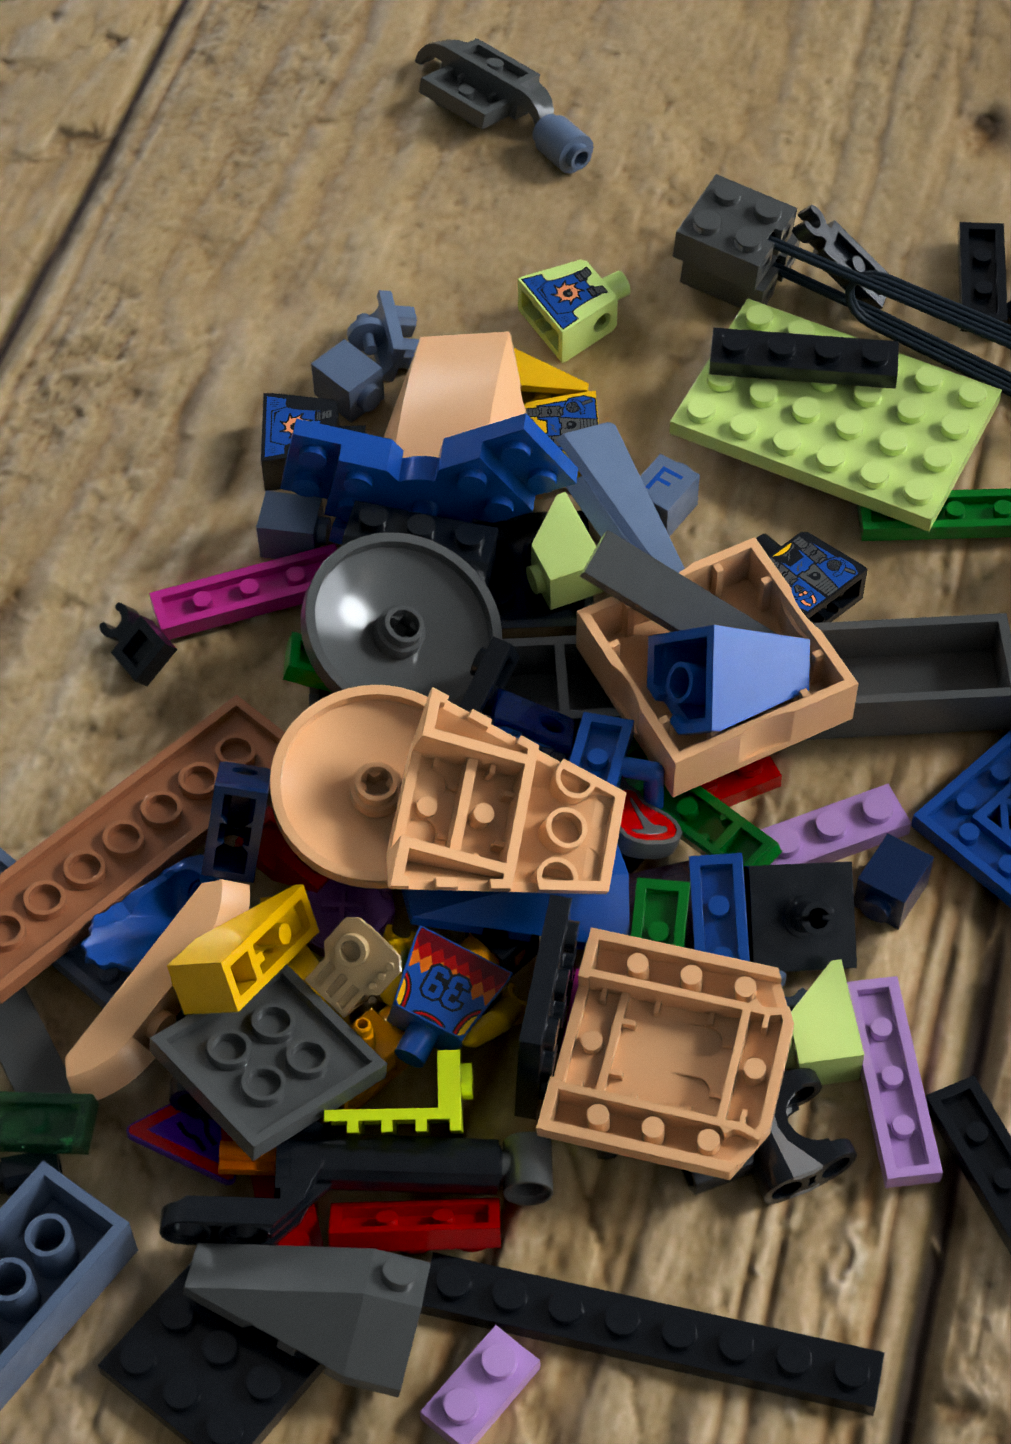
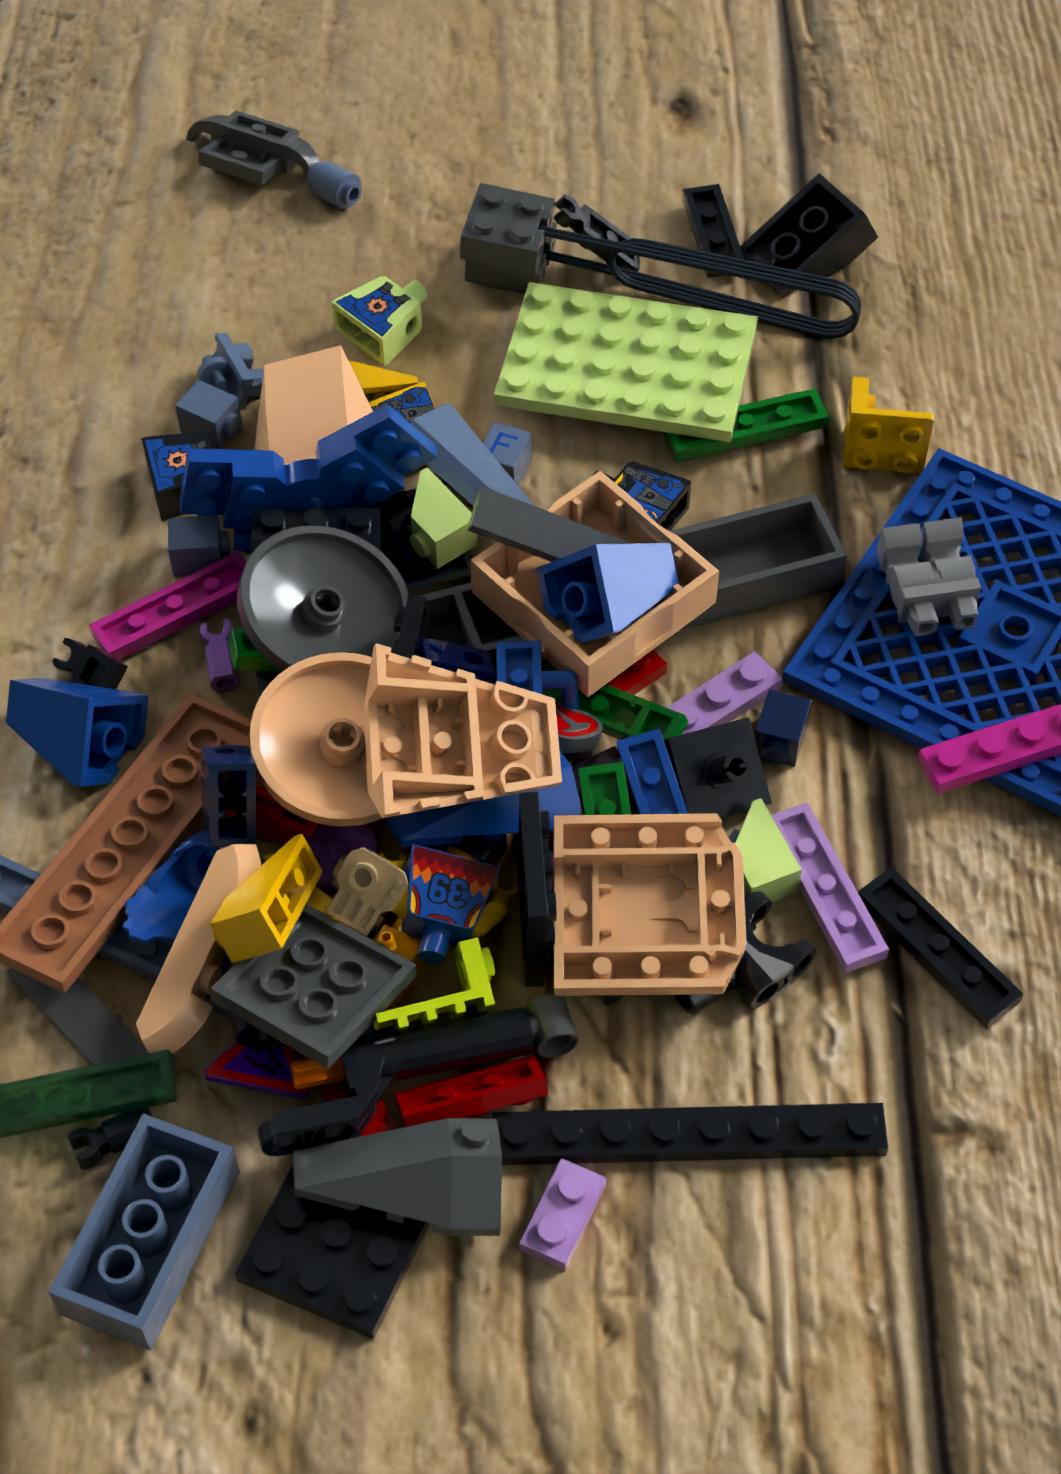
camera: 15 degrees left, 0 degrees up
black plate [709,327,899,389] -> none
none -> blue slope [6,678,149,787]
none -> medium lavender bar [199,619,240,693]

